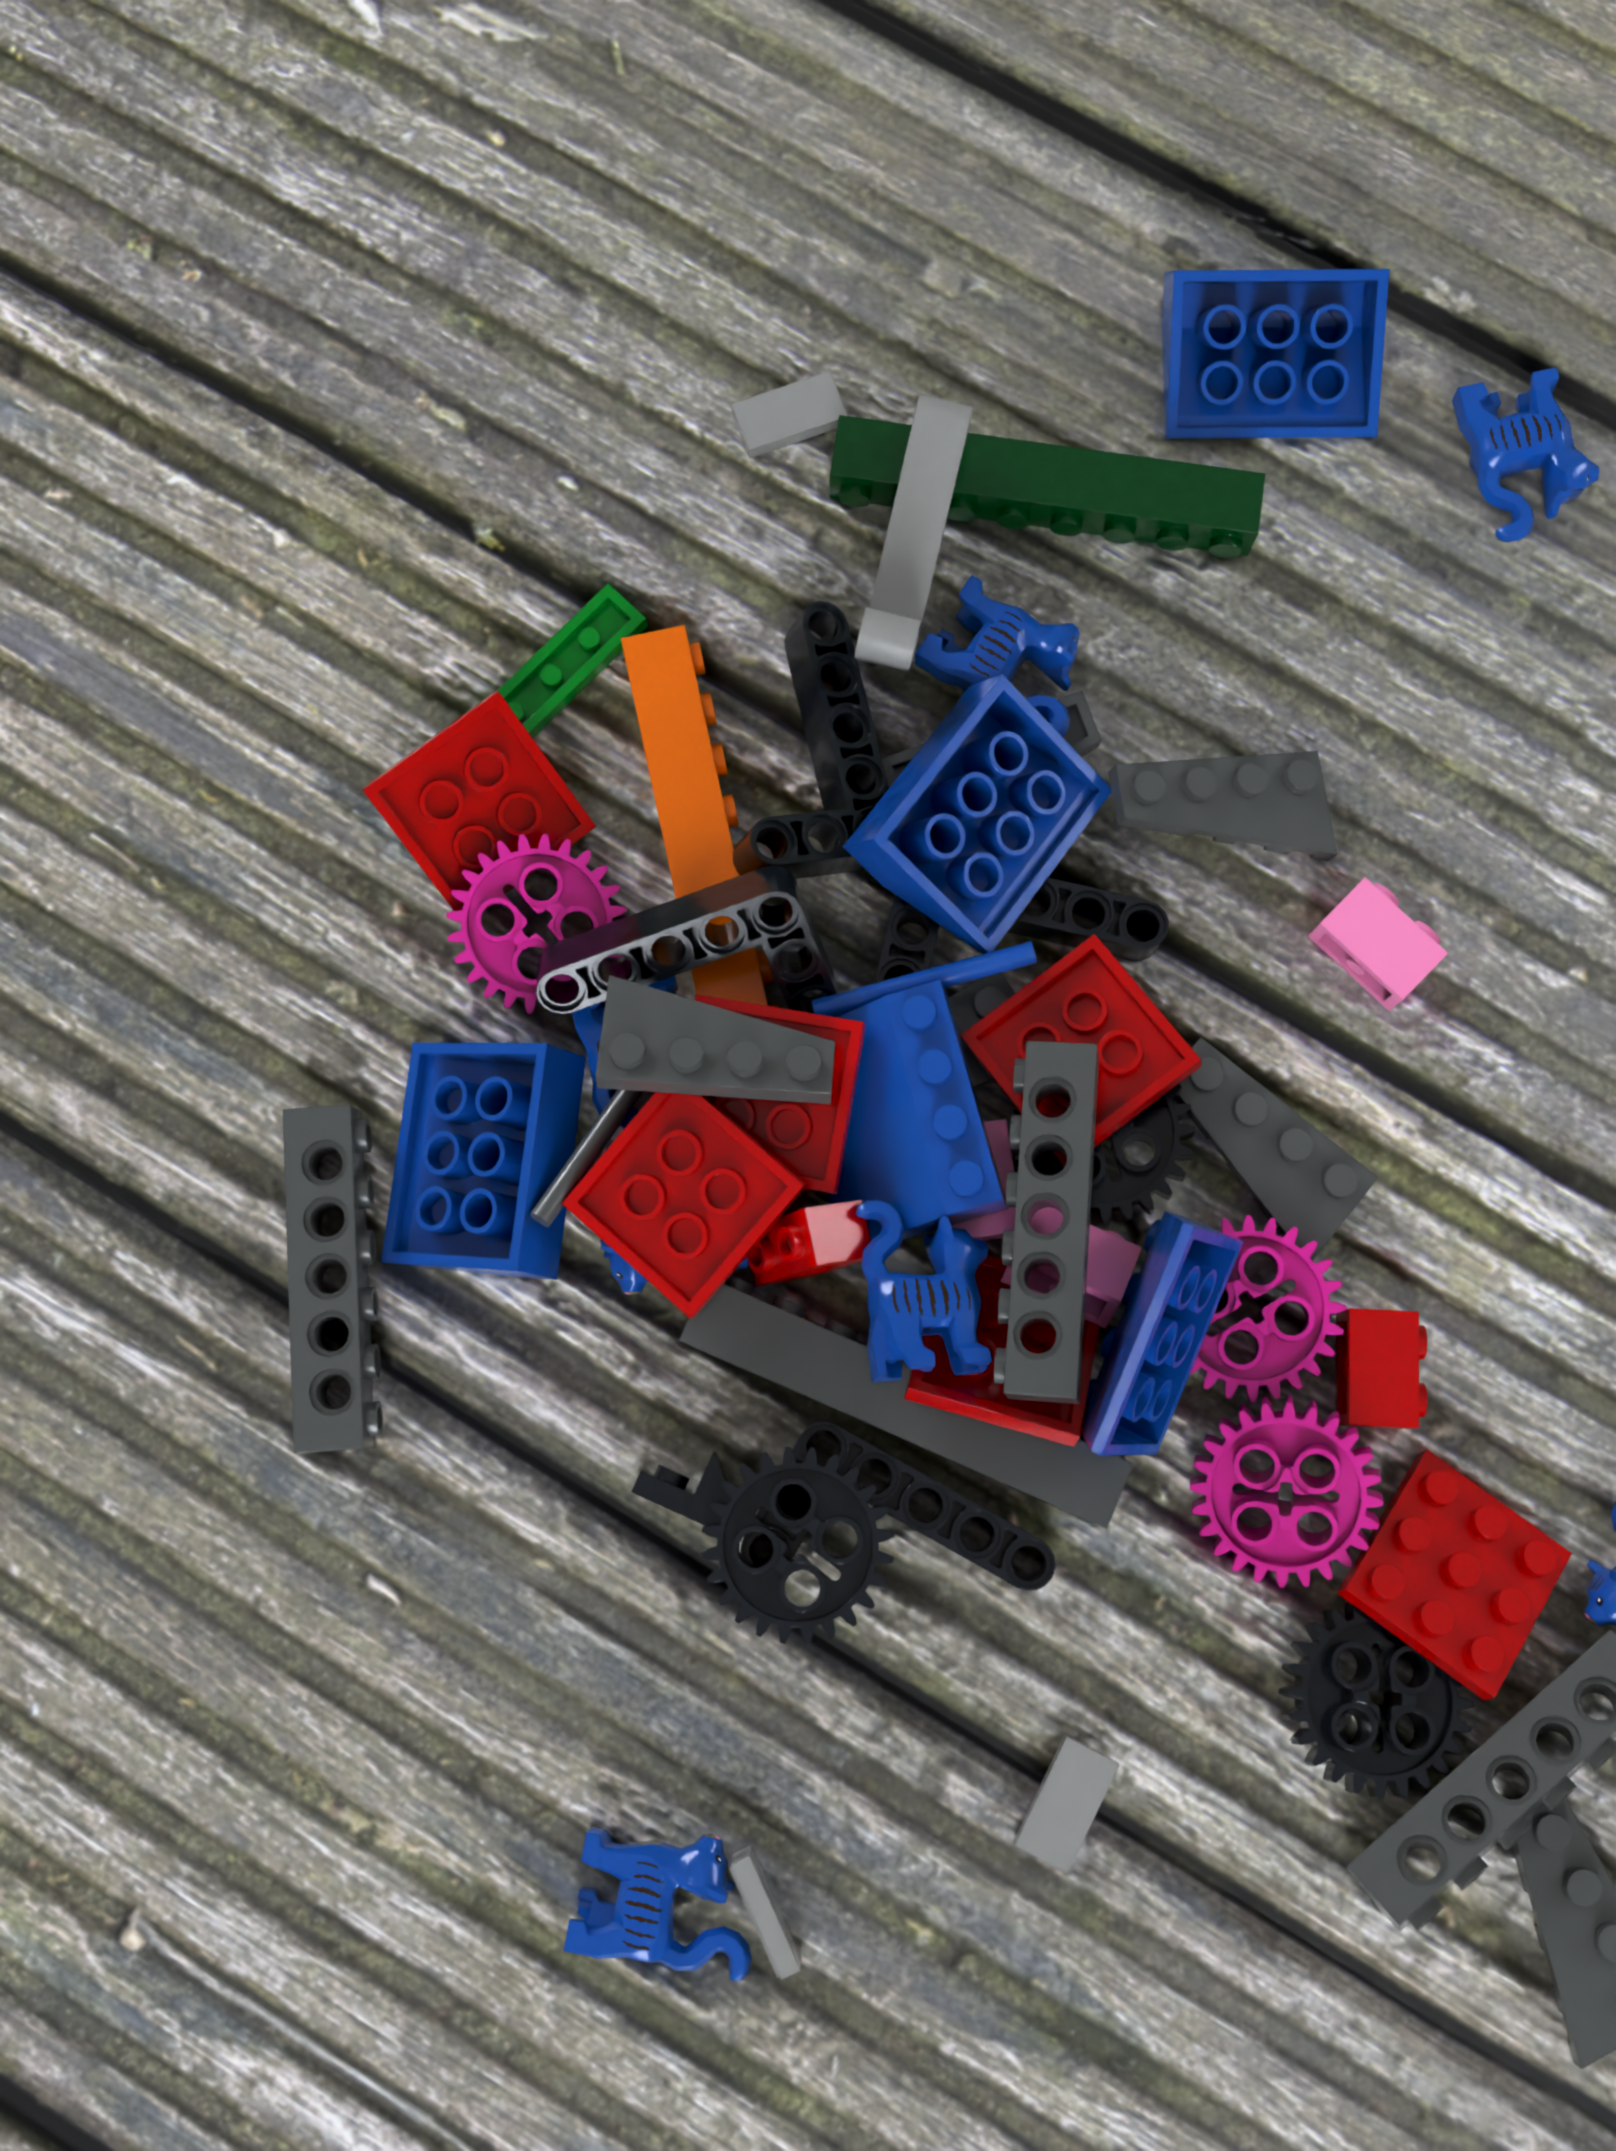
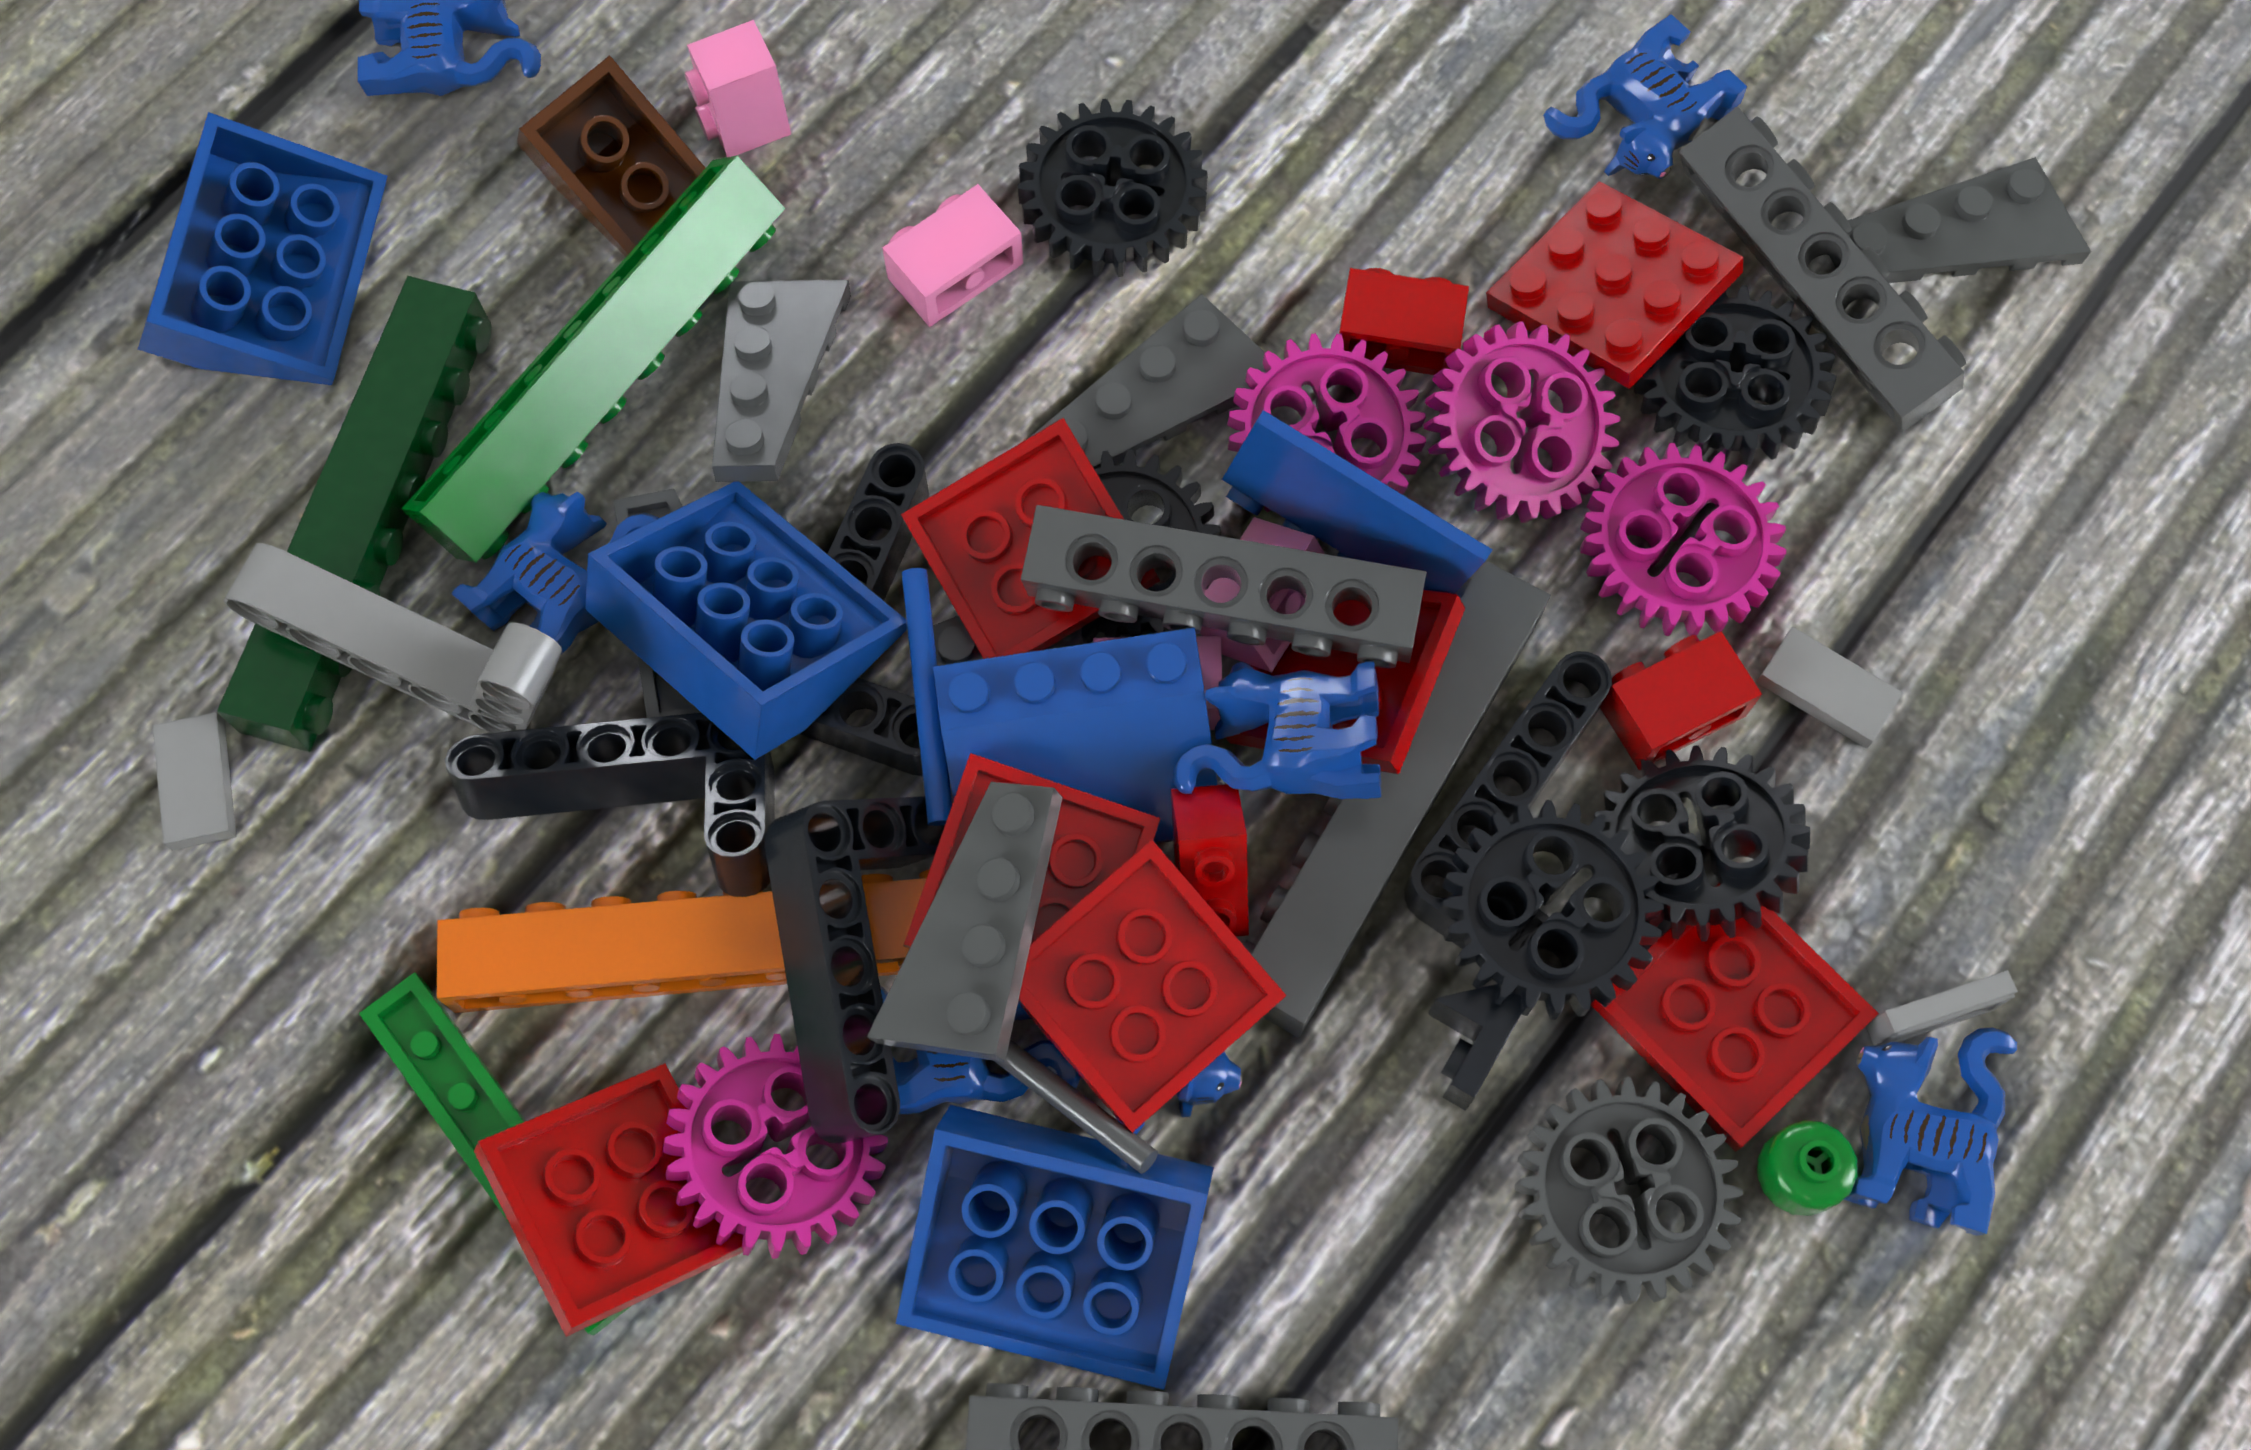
camera: 85 degrees left, 10 degrees down
none -> brick [401,155,786,563]
none -> reddish brown slope [517,55,705,257]
none -> bright pink brick [685,20,791,157]
none -> black gear [1018,99,1208,277]
none -> dark grey gear [1515,1077,1743,1305]
none -> dark pink gear [1580,443,1787,636]
none -> red plate [1591,883,1879,1152]
none -> black gear [1594,745,1810,941]
none -> red brick [1600,631,1762,770]
none -> green head [1757,1120,1857,1216]

